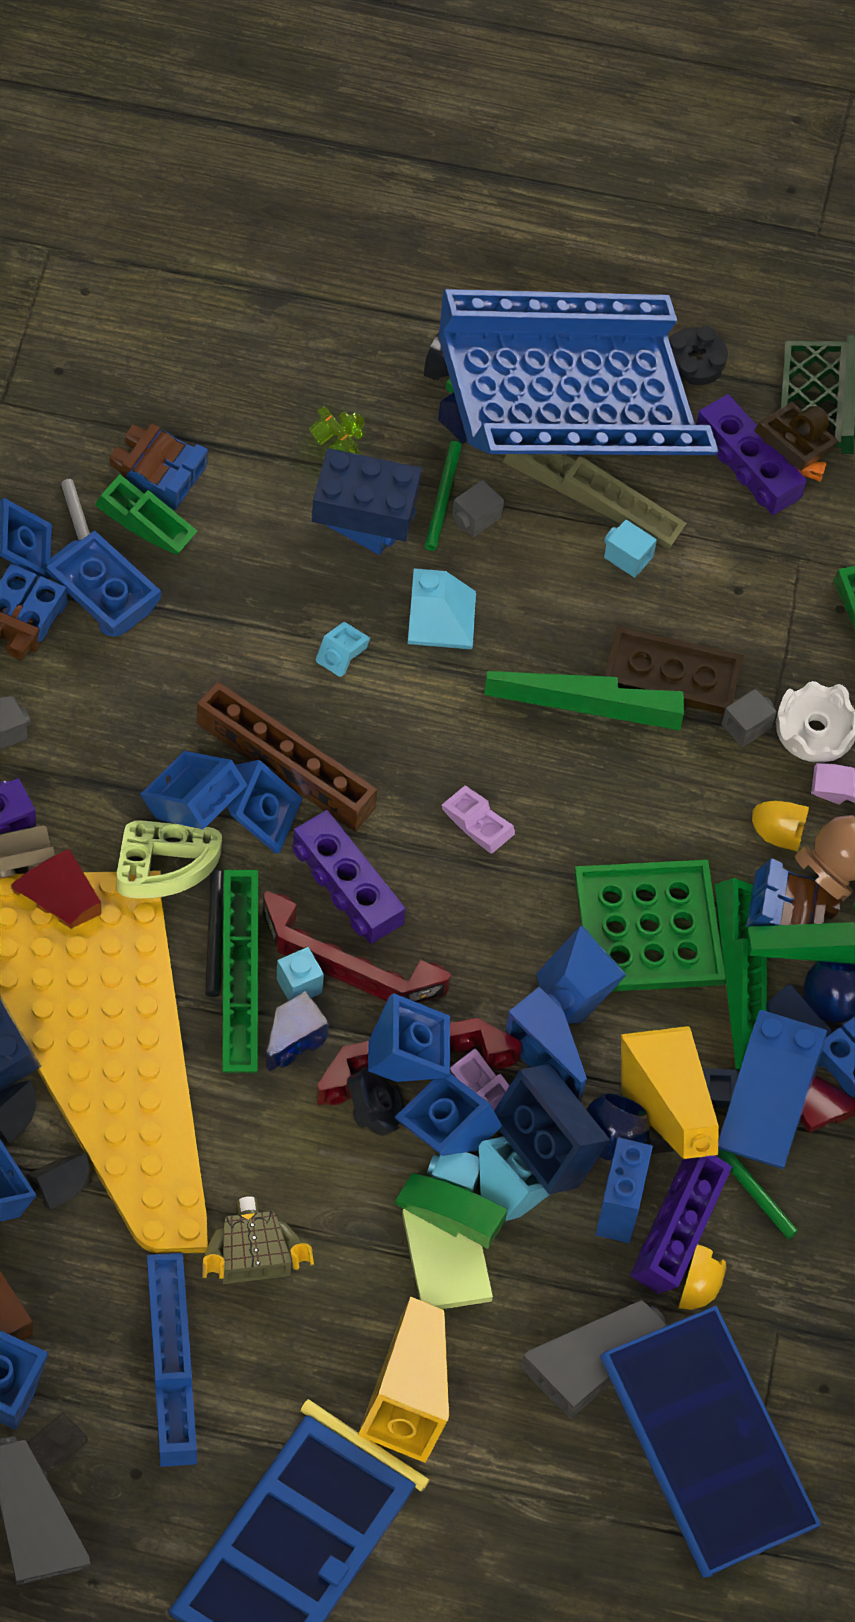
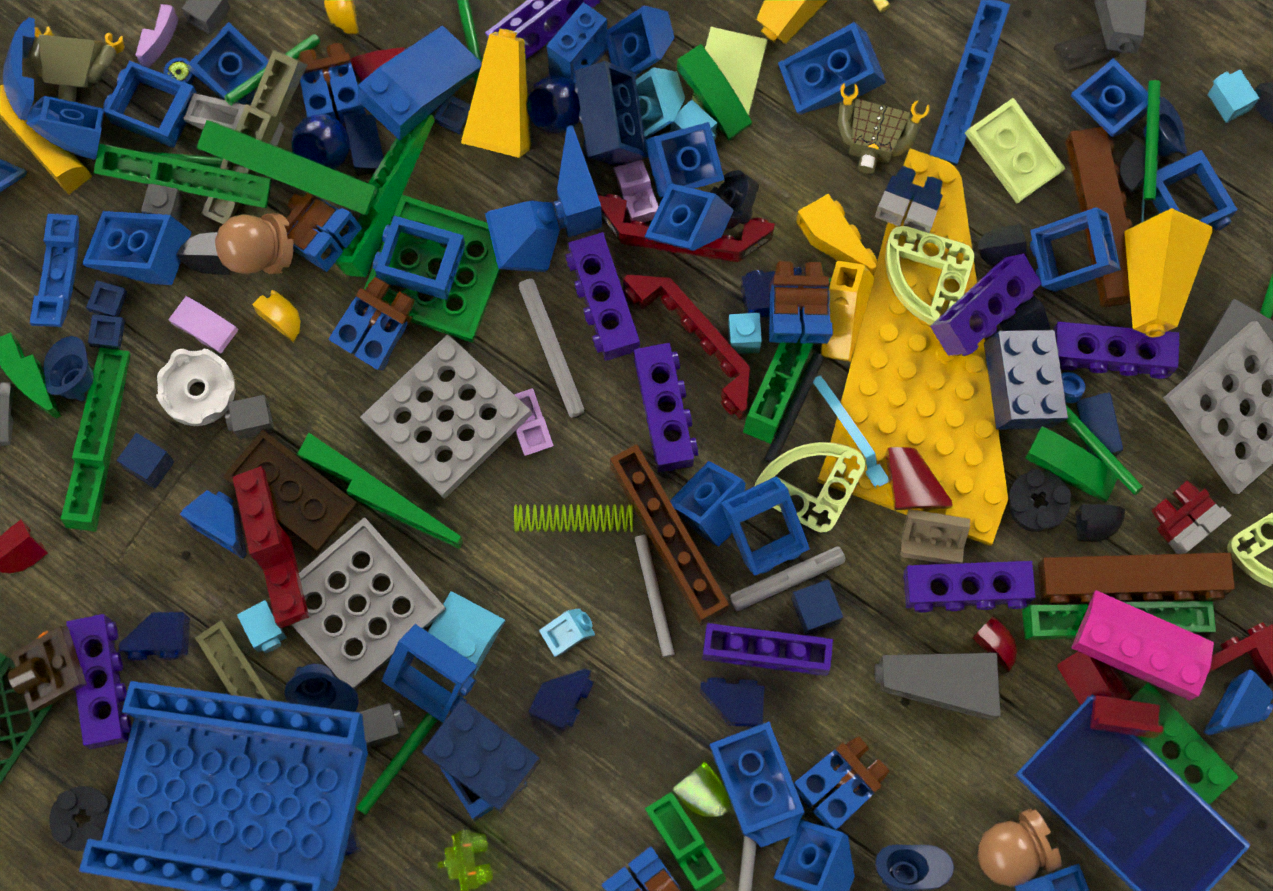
camera: 150 degrees left, 15 degrees up
none -> dark blue piece [116,433,175,489]
none -> clear blue slope [119,612,190,660]
none -> blue slope [180,490,247,559]
none -> dark red bracket [232,466,309,629]
none -> light grey piece [269,517,446,689]
none -> dark blue piece [284,663,359,712]
none -> blue hips [328,277,415,370]
none -> light grey piece [360,334,532,499]
none -> blue window [373,216,466,300]
none -> blue window [382,624,478,723]
none -> lime piece [514,504,633,533]
none -> light grey axle [519,279,584,417]
none -> clear blue slope [529,668,594,732]
none -> dark purple brick [565,232,640,361]
none -> blue slope [607,5,674,75]
none -> light grey piece [635,535,675,658]
none -> clear neon green brick [673,761,729,817]
none -> clear blue slope [700,677,764,728]
none -> dark purple brick [702,623,833,676]
none -> light grey axle [730,547,845,611]
none -> hips [769,261,833,344]
none -> blue slope [778,22,886,114]
none -> dark blue piece [791,579,843,636]
none -> yellow slope [796,194,877,276]
none -> medium azure piece [813,375,890,488]
none -> yellow slope [821,261,875,362]
none -> hips [875,166,943,233]
none -> yellowish green beam [885,226,974,325]
none -> dark purple brick [930,254,1042,356]
none -> yellowish green tile [965,98,1066,204]

